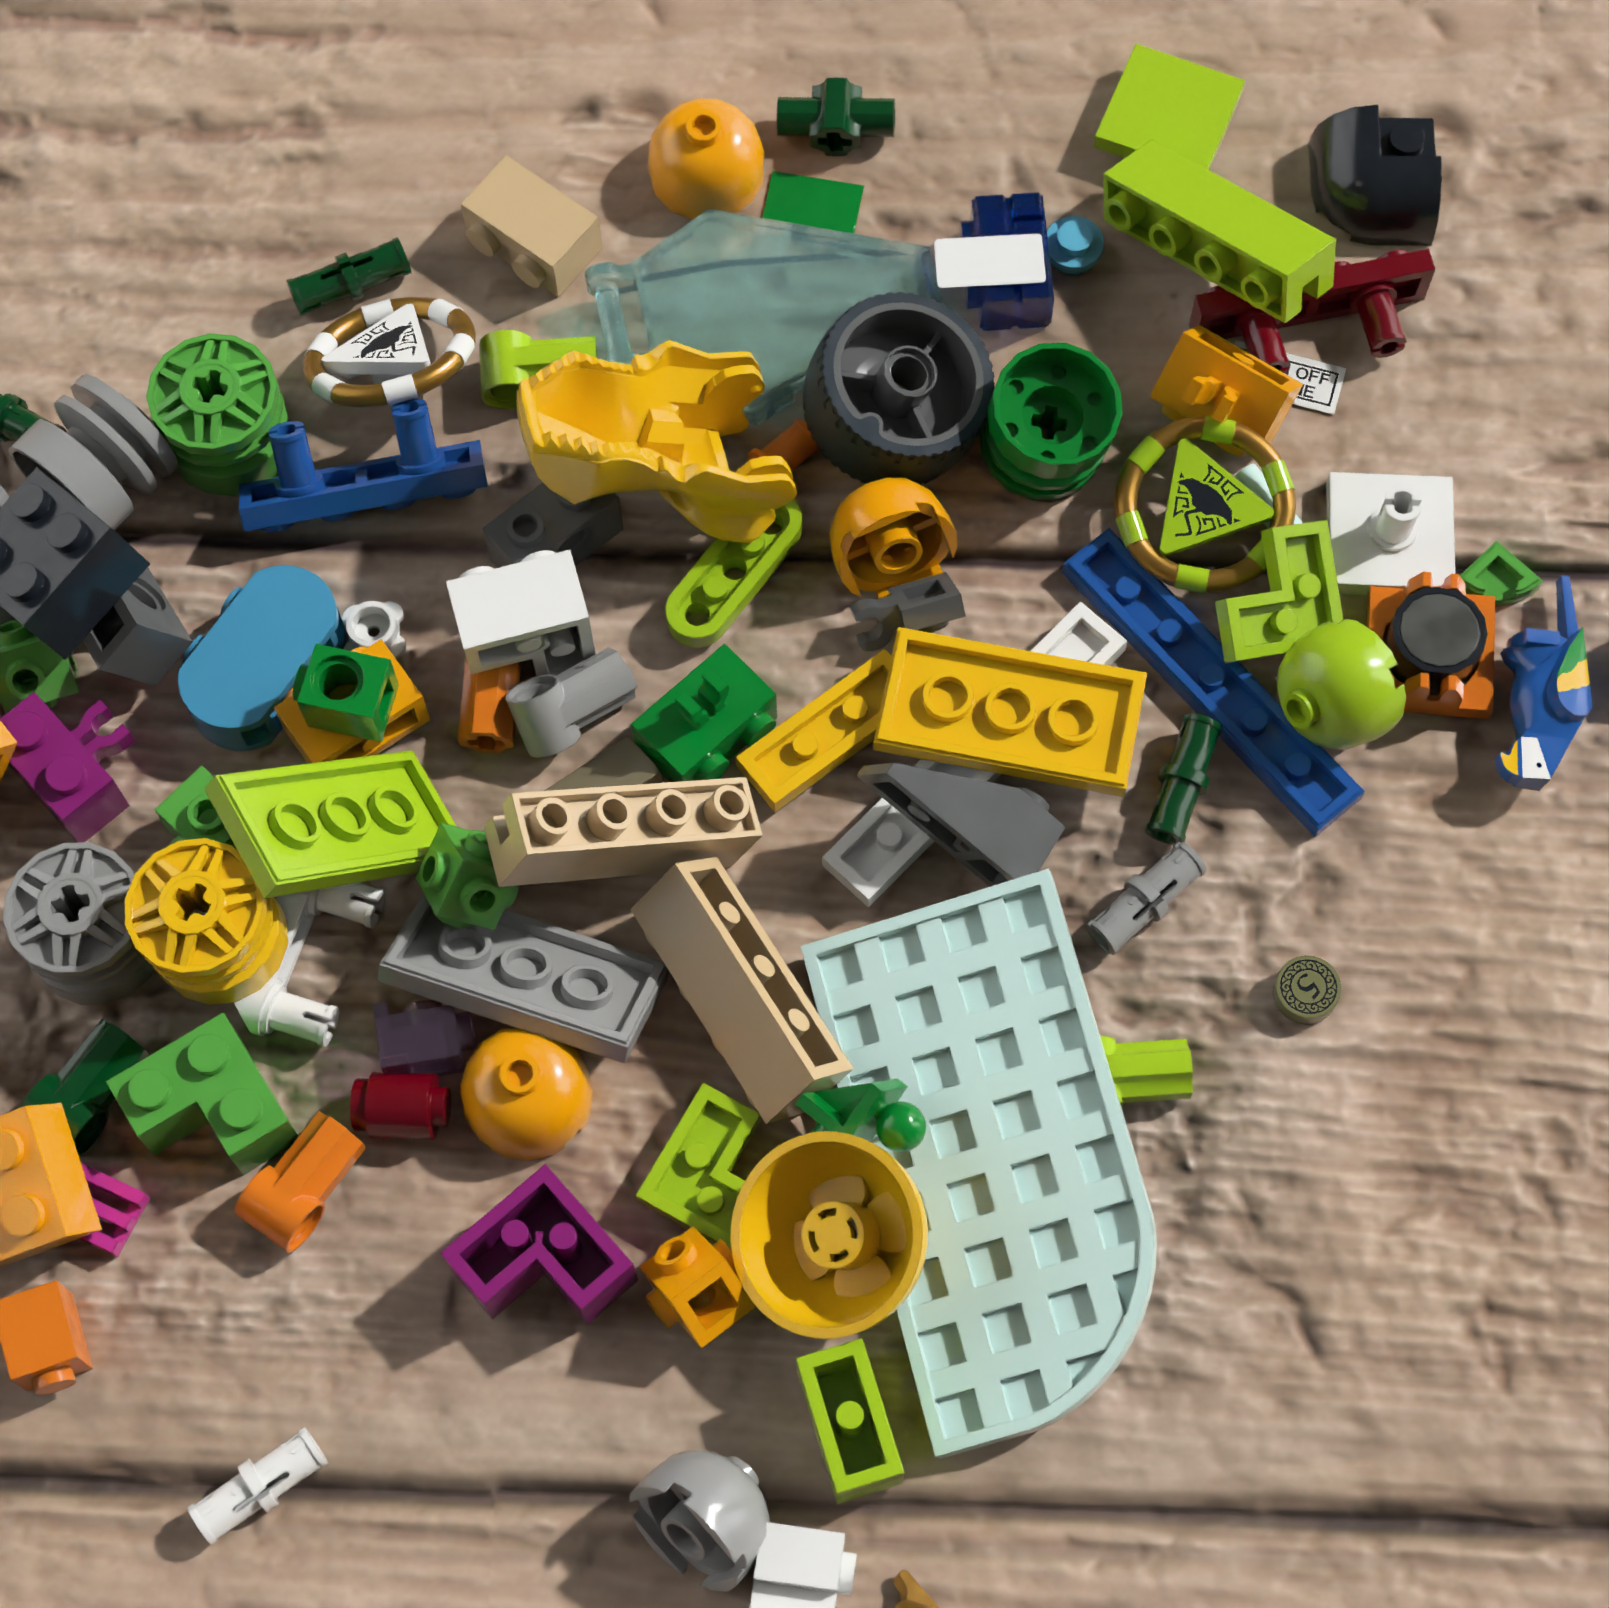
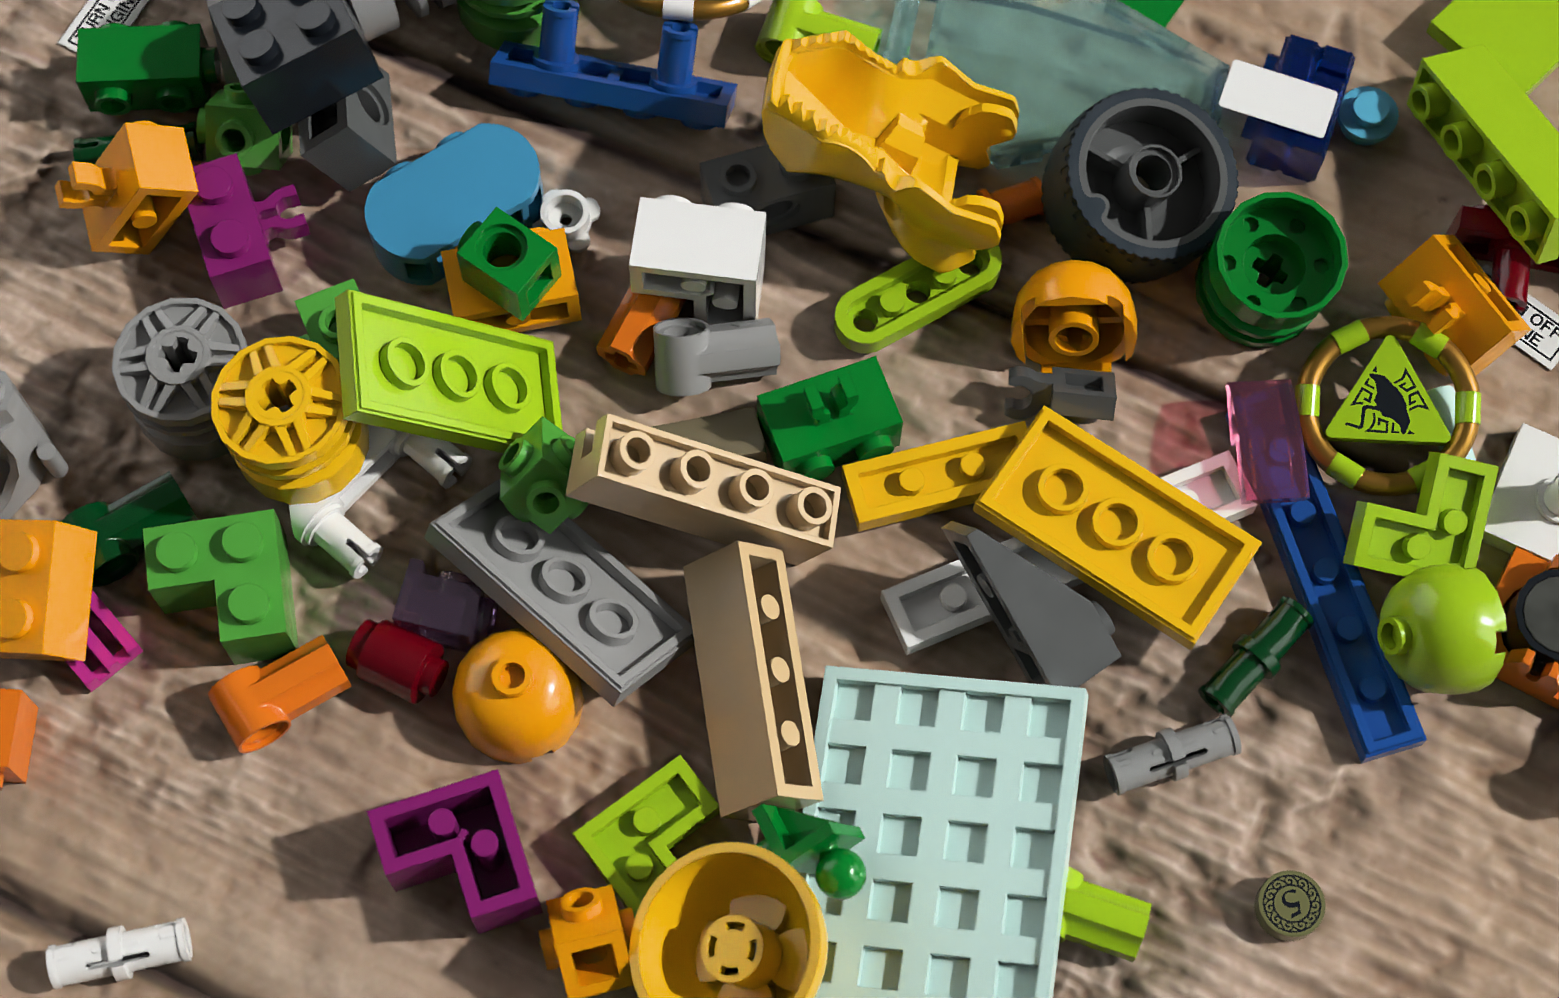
camera: 20 degrees right, 0 degrees up
none -> clear pink slope [1226,379,1310,505]

